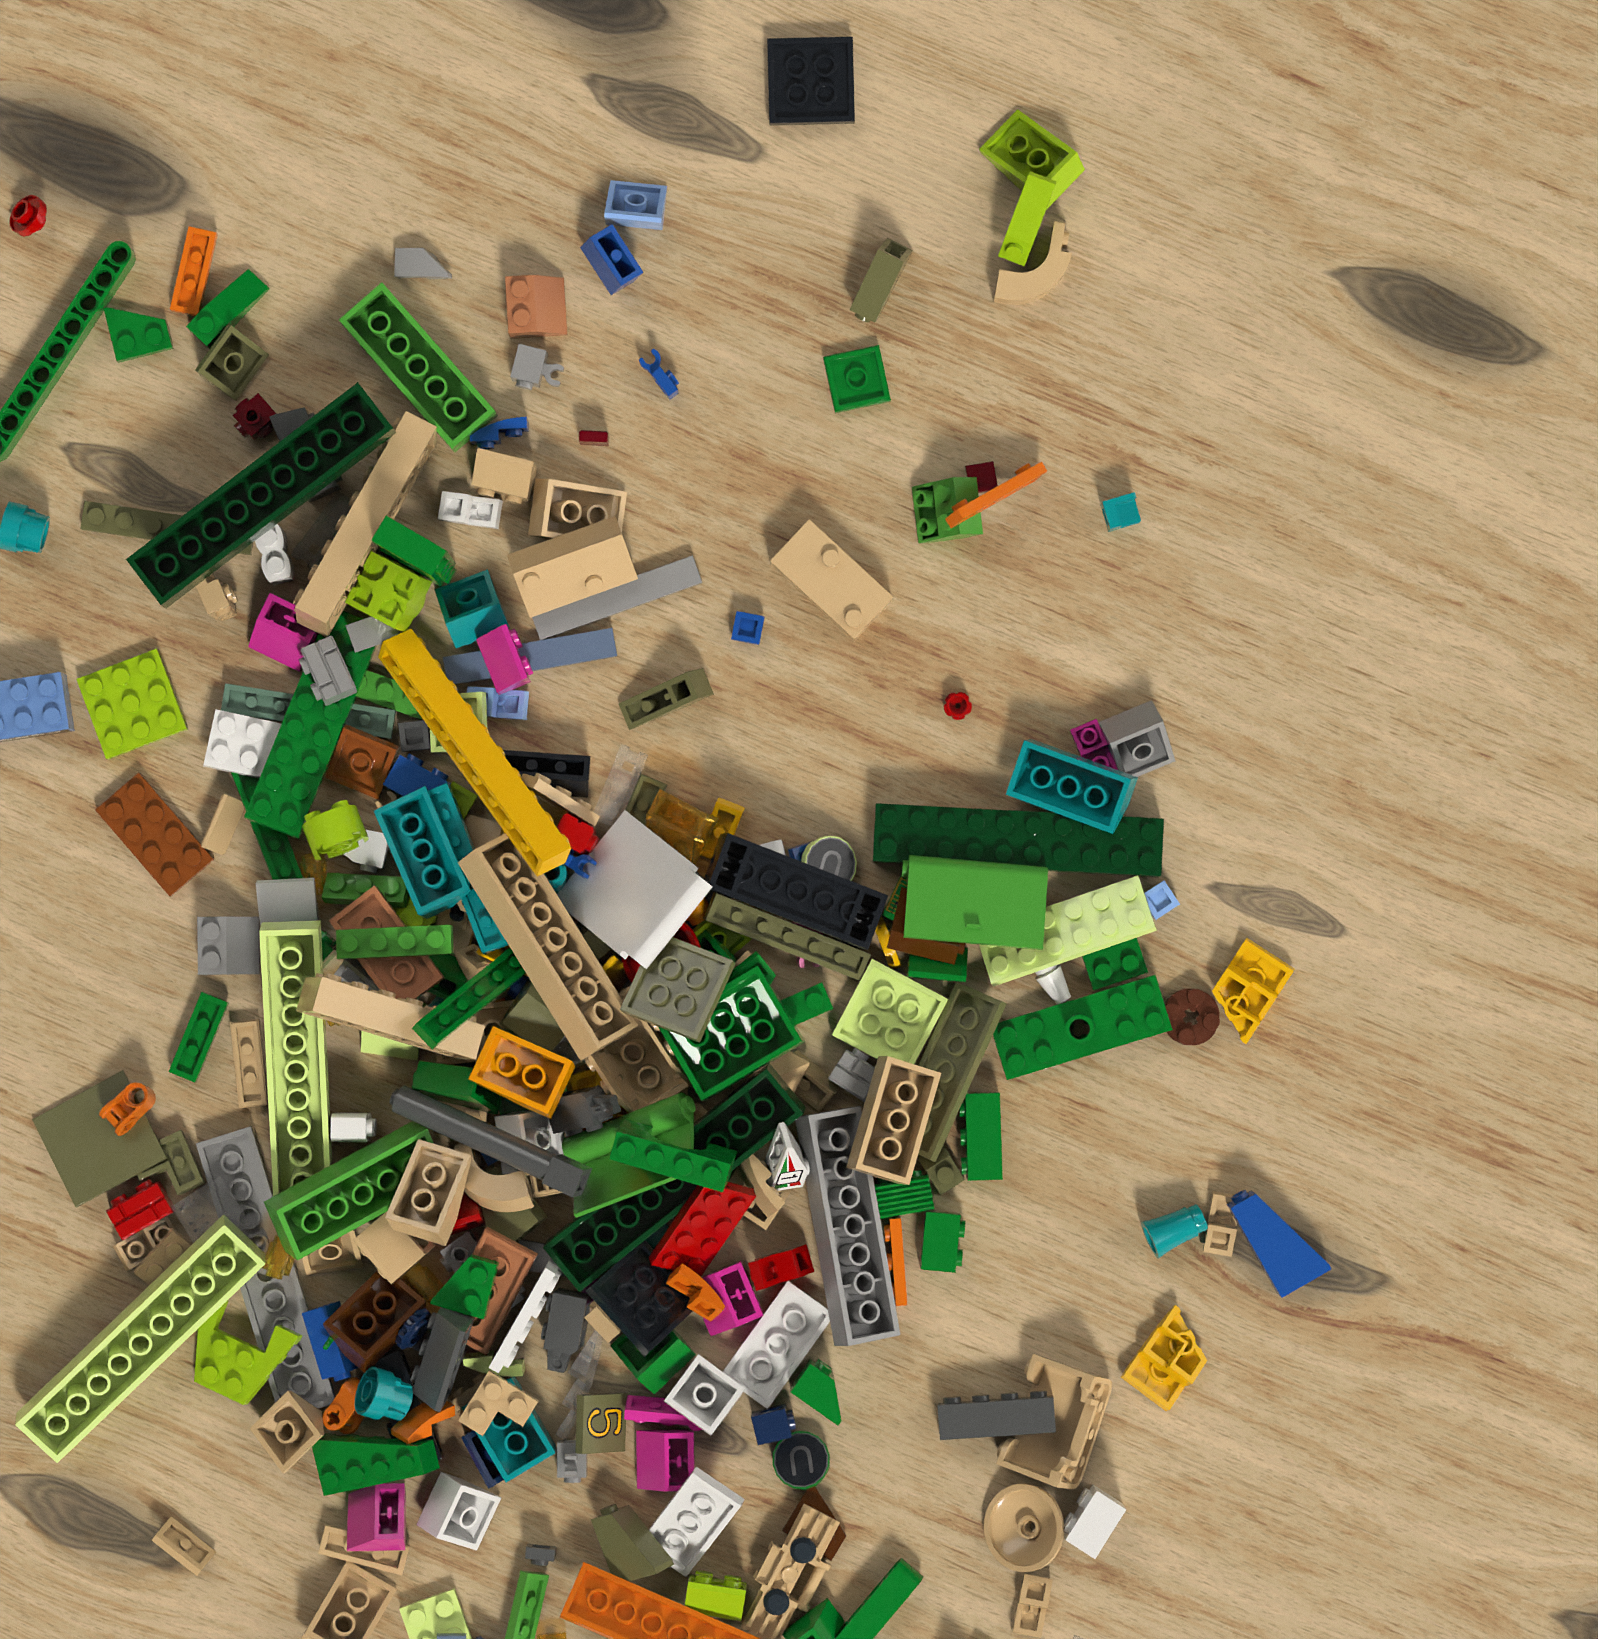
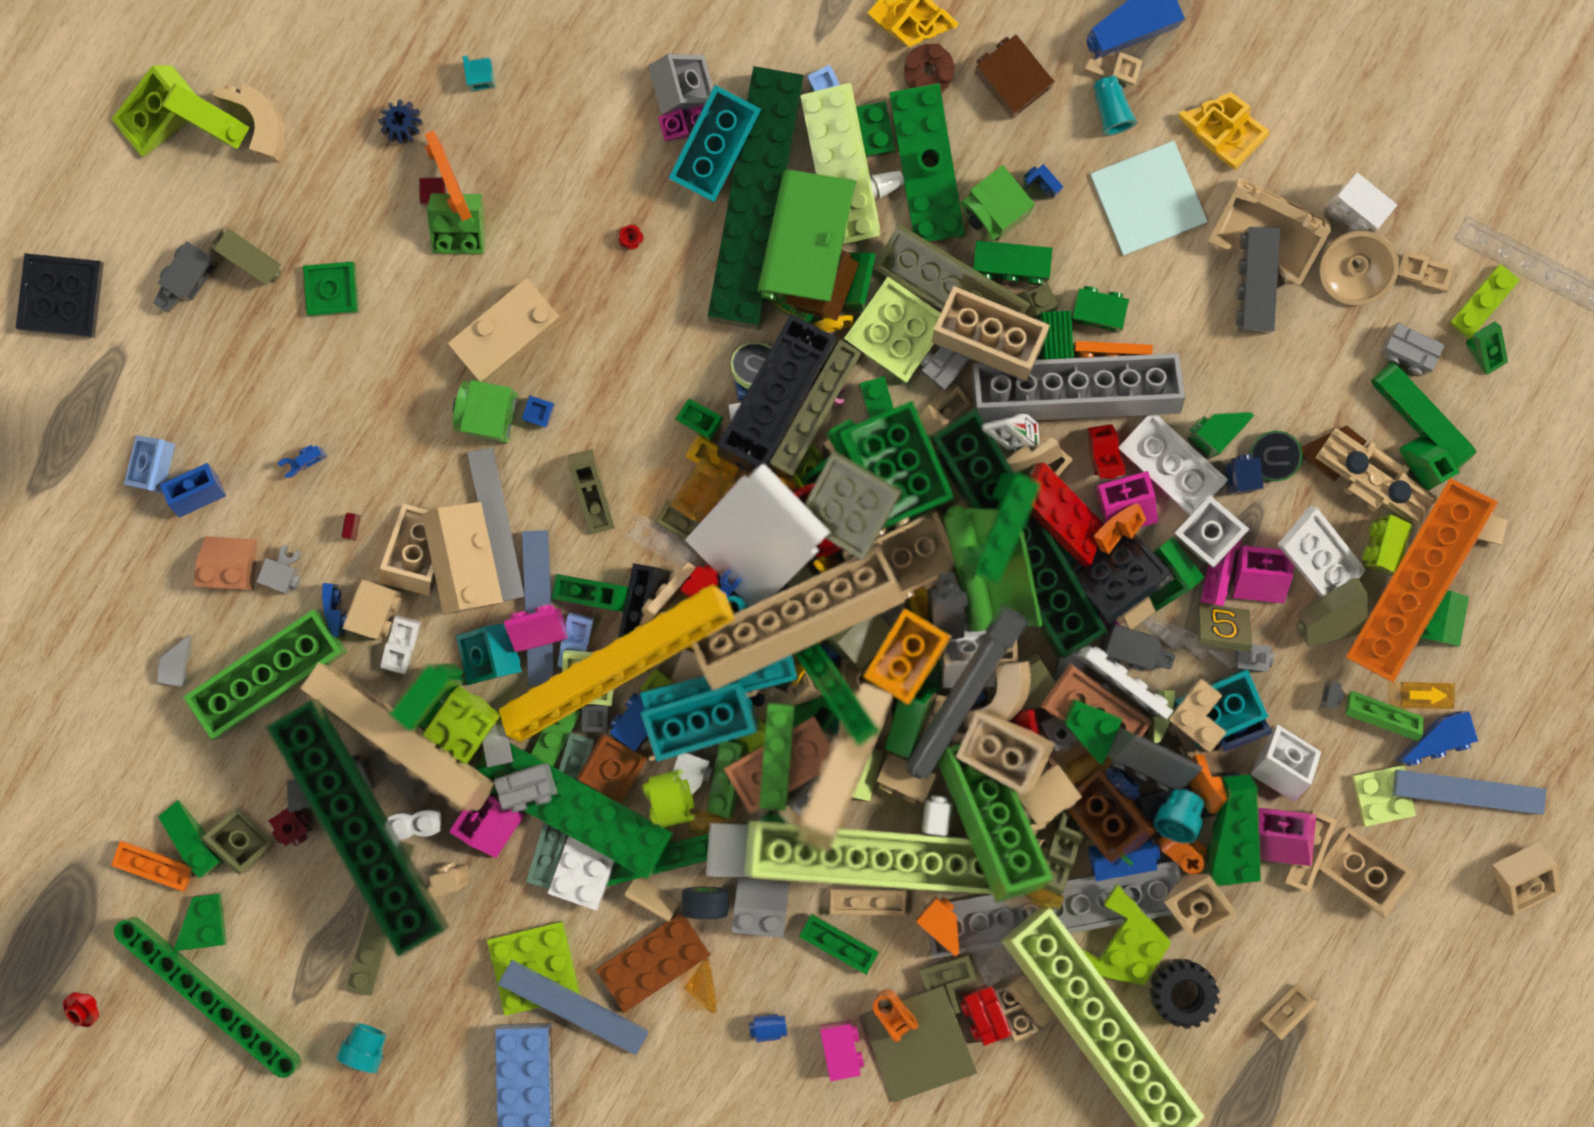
camera: 80 degrees left, 0 degrees up
none -> dark grey hinge [153,241,219,313]
none -> dark blue gear [378,99,423,144]
none -> bright green piece [452,380,518,444]
none -> sand blue tile [498,959,649,1055]
none -> green slope [551,574,628,612]
none -> green slope [675,398,724,441]
none -> black wheel [682,886,728,919]
none -> clear yellow slope [683,957,718,1013]
none -> blue brick [749,1013,787,1043]
none -> dark pink brick [820,1020,865,1082]
none -> tan brick [876,752,936,805]
none -> orange slope [915,896,959,957]
none -> bright green piece [960,165,1035,242]
none -> reddish brown brick [974,34,1055,119]
none -> blue bracket [1022,164,1064,199]
none -> olive slope [1043,809,1085,896]
none -> light aqua piece [1090,141,1207,256]
none -> black tyre [1150,959,1220,1029]
none -> light grey brick [1379,323,1444,376]

